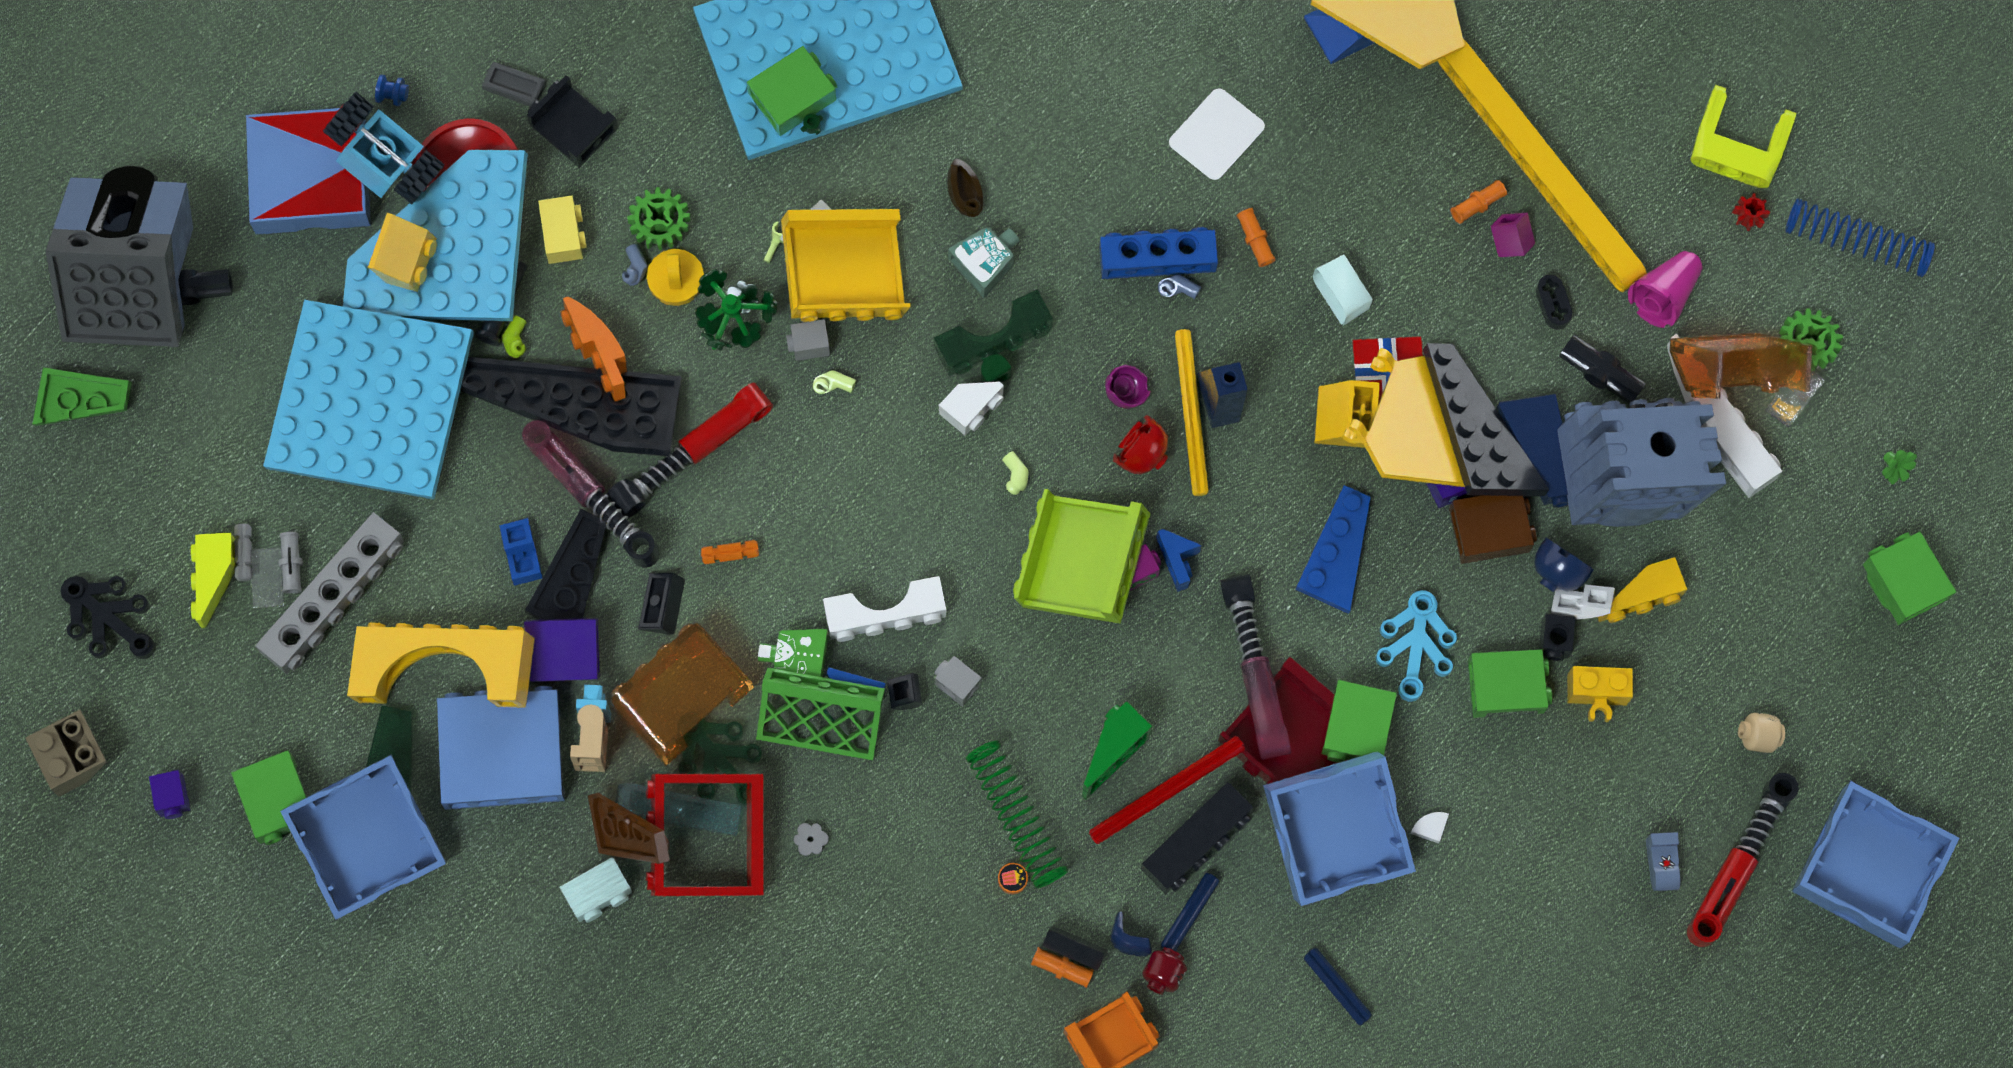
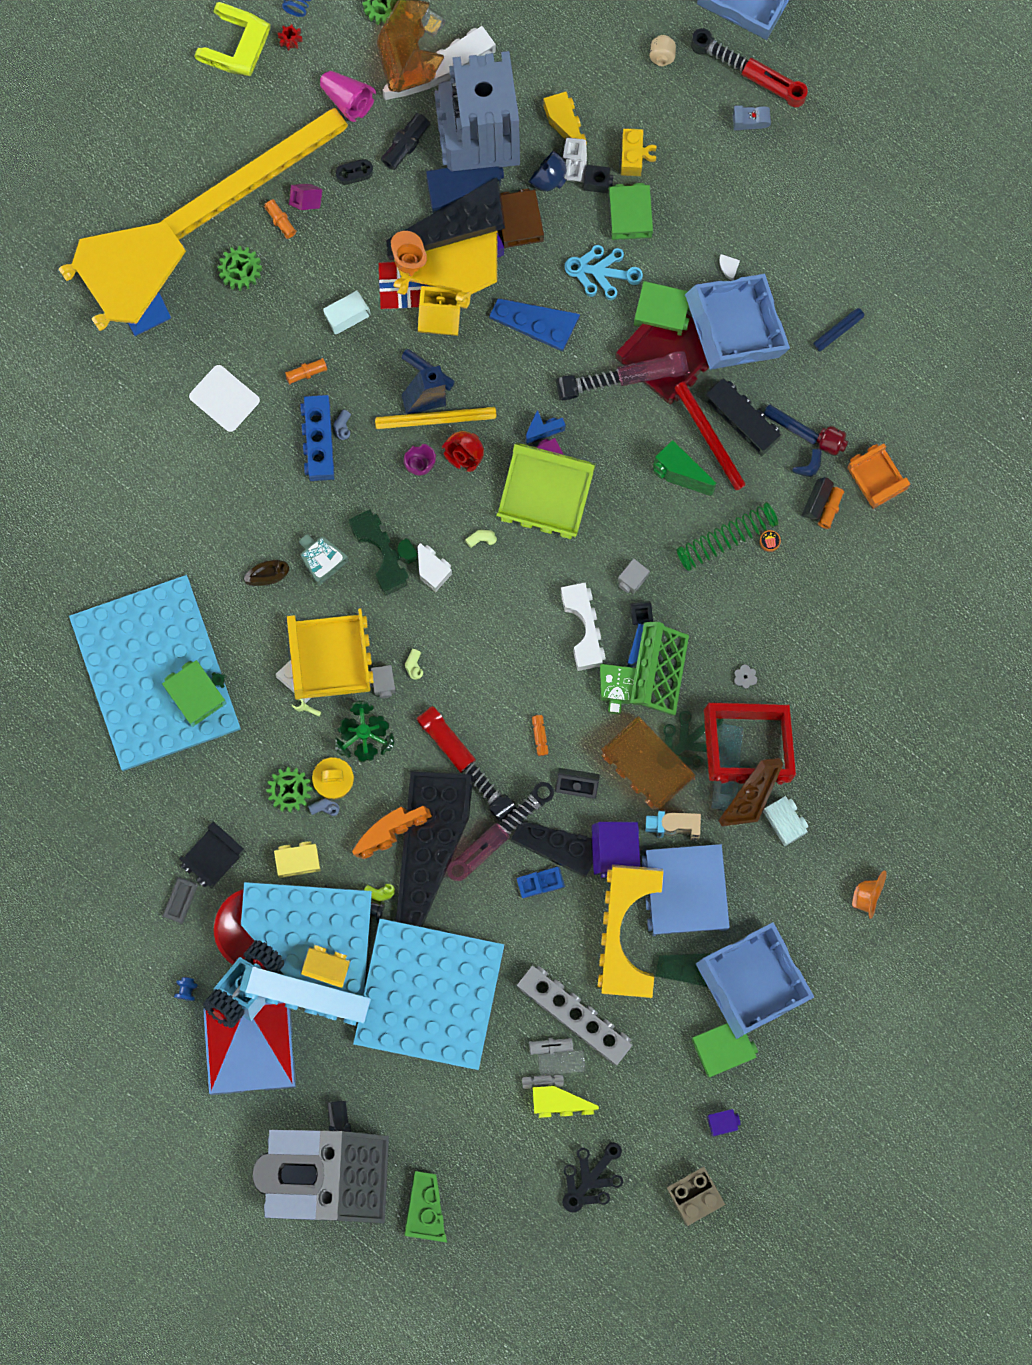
camera: 90 degrees left, 5 degrees up
none -> bright green gear [218,246,262,291]
none -> brick [239,965,371,1026]
none -> orange piece [391,231,427,277]
none -> dark blue axle [402,349,455,391]
none -> orange piece [852,870,887,919]

